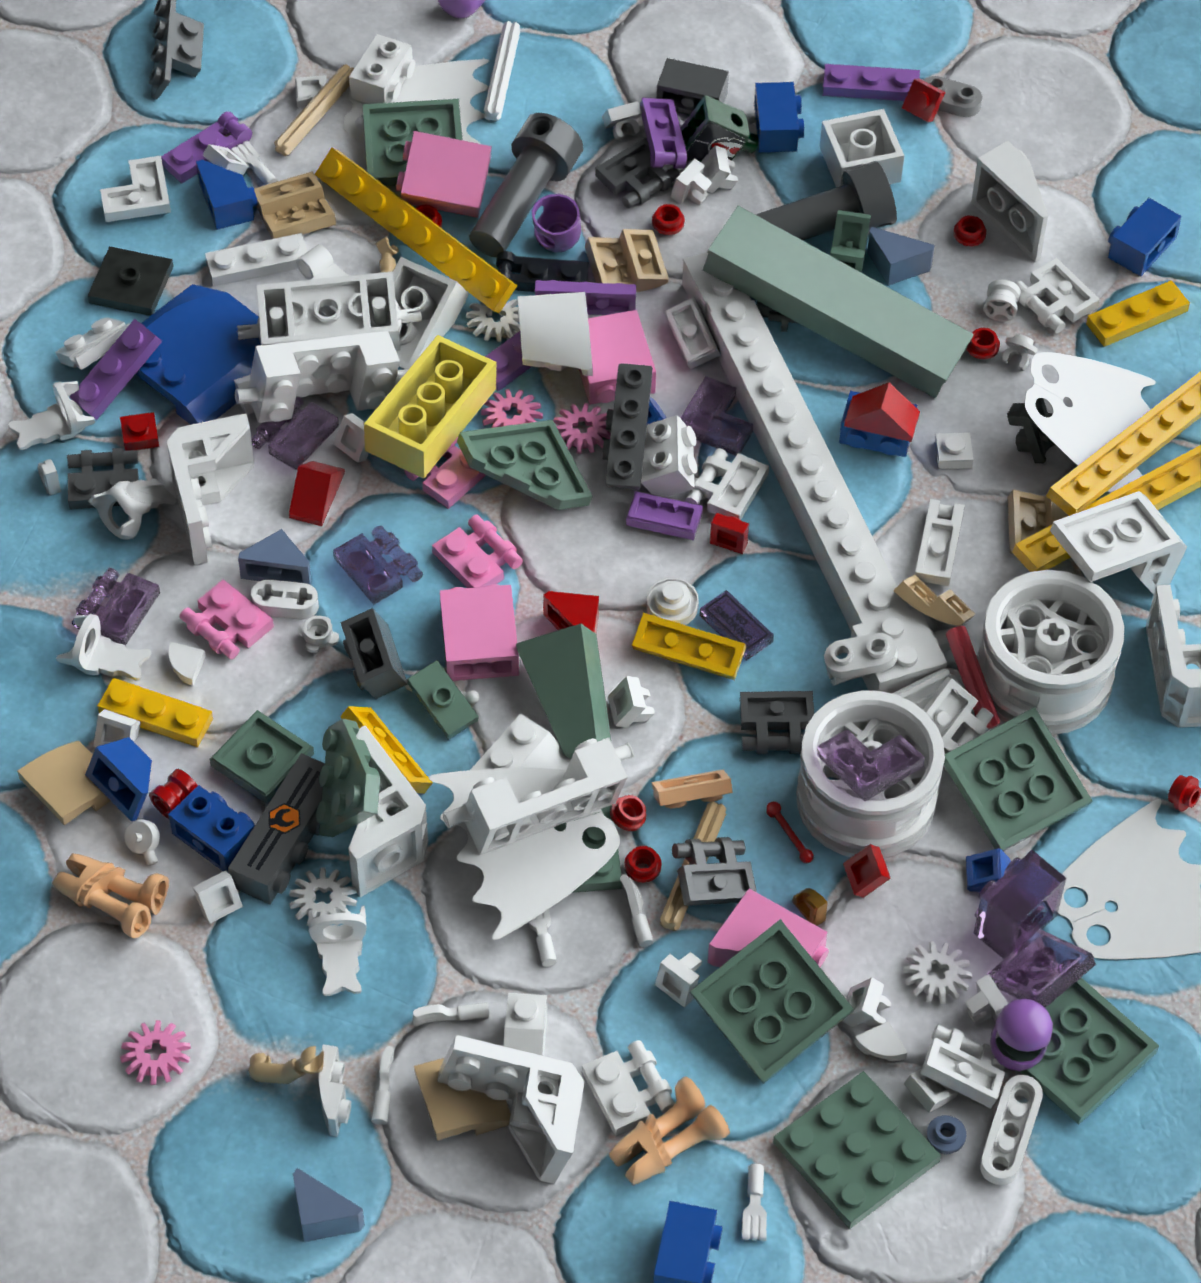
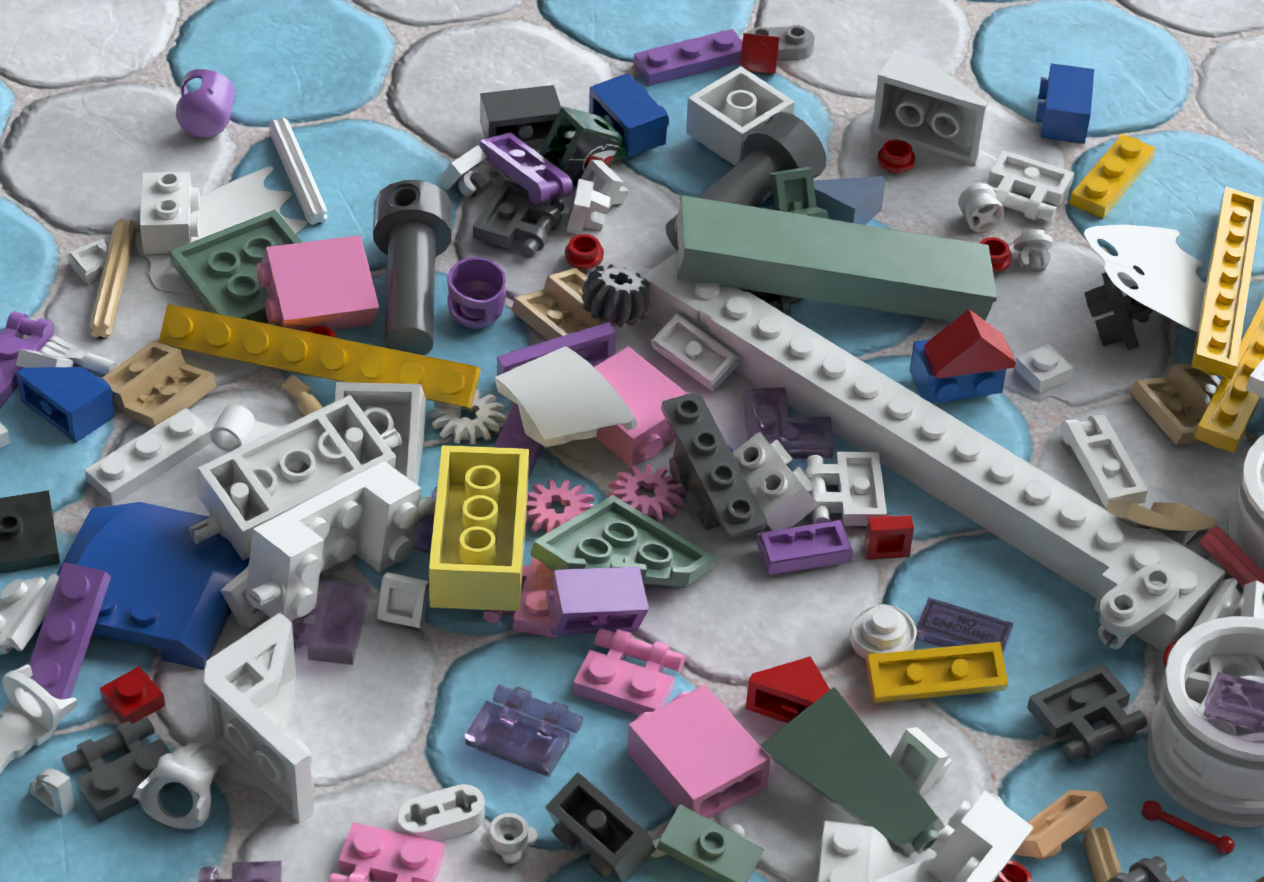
camera: 30 degrees left, 10 degrees down
sand blue slope [238,529,312,585] -> none
red slope [289,461,345,526] -> none
black plate [496,251,589,292] -> none
none -> hinge [547,567,649,635]
none -> dark grey gear [582,264,651,327]

